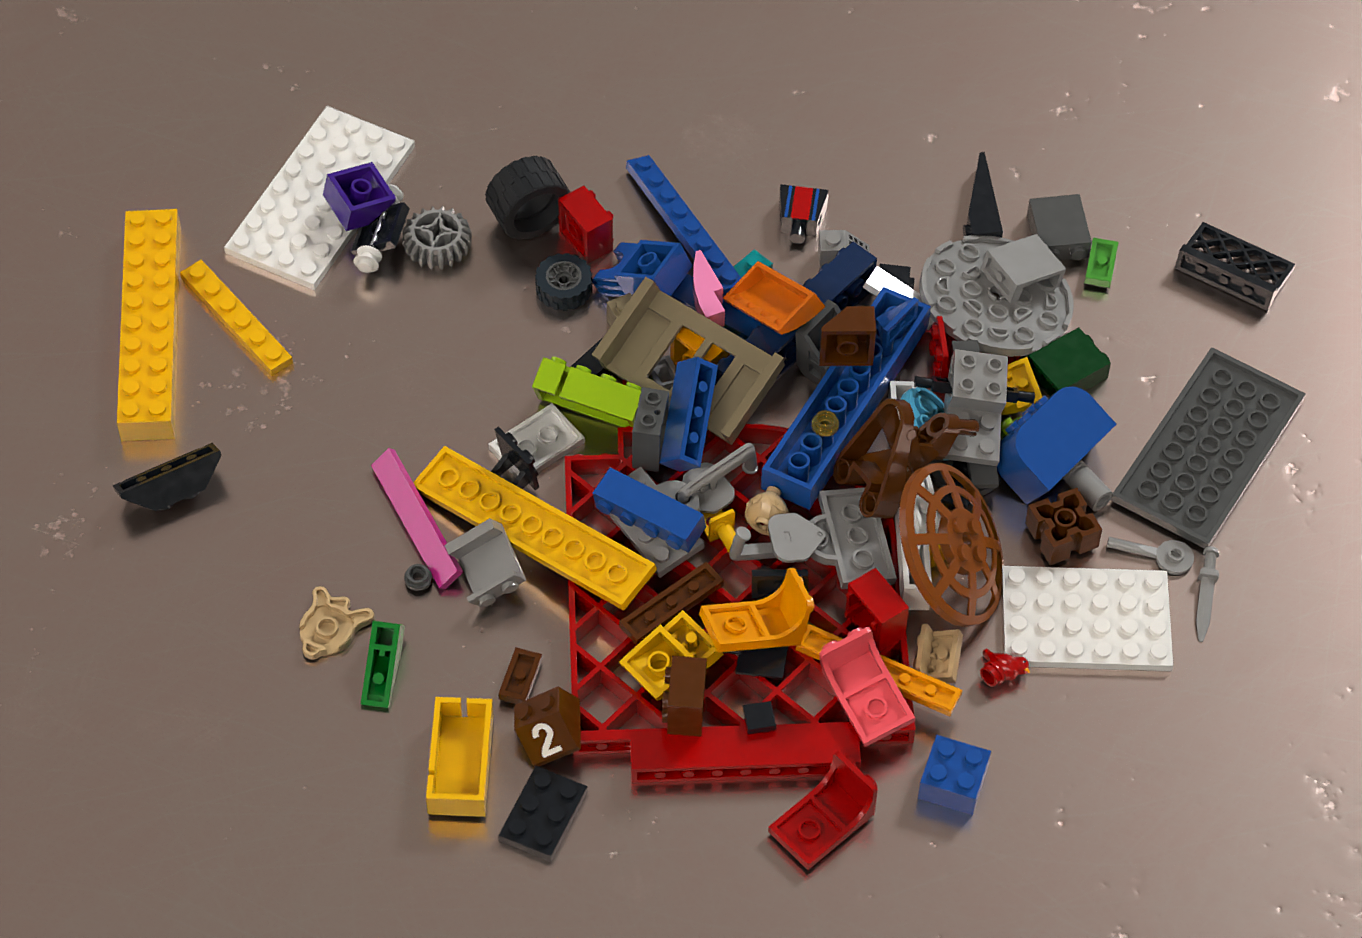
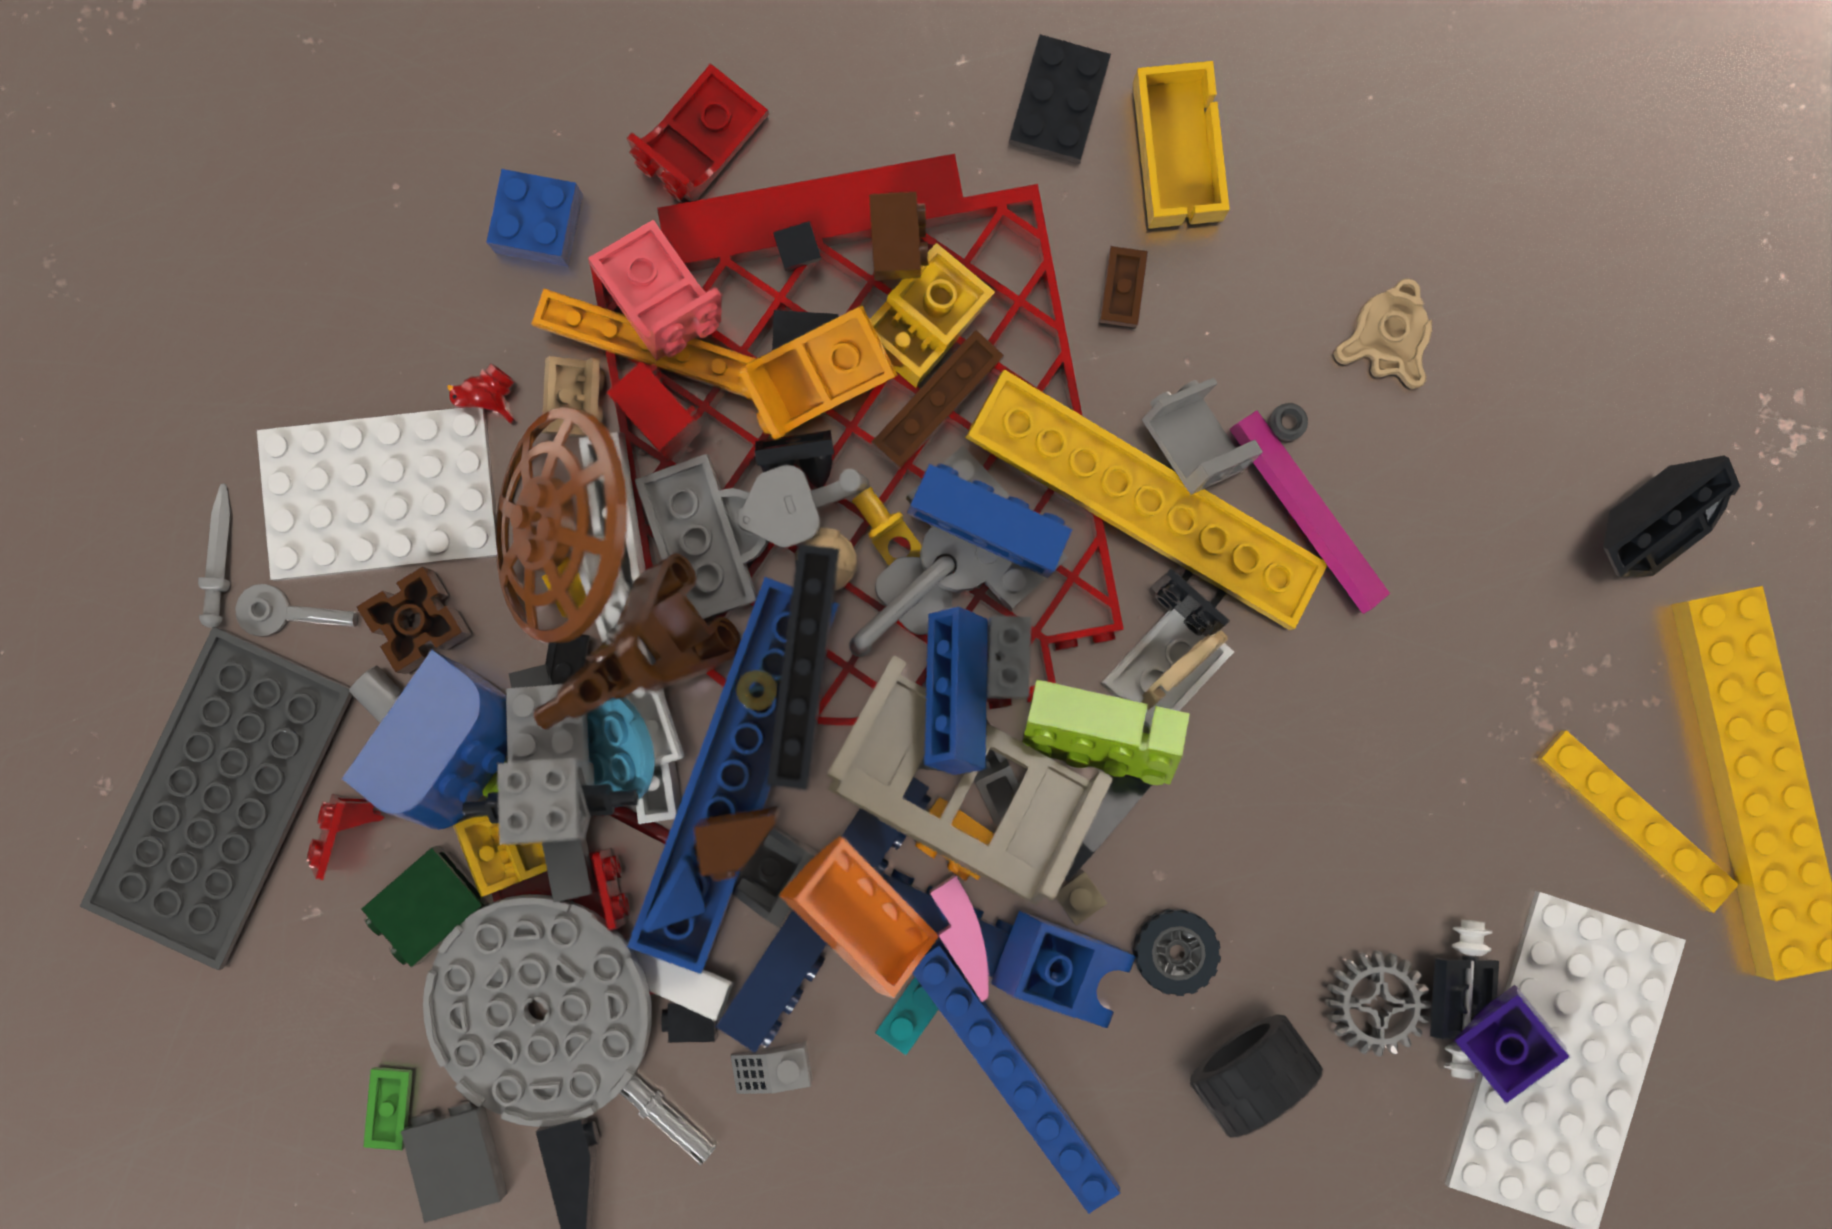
camera: 170 degrees right, 30 degrees up
green slope [361,621,405,708] -> none
reddish brown slope [514,686,581,766] -> none
red container [558,185,614,264] -> none
black torso [779,184,829,244] -> none
light grey panel [981,234,1066,303] -> none
black fence [1174,222,1295,311] -> none
none -> red plate [306,794,385,880]
none -> light grey pin [620,1074,717,1166]
none -> black brick [767,544,840,790]
none -> tan tile [1141,630,1228,711]

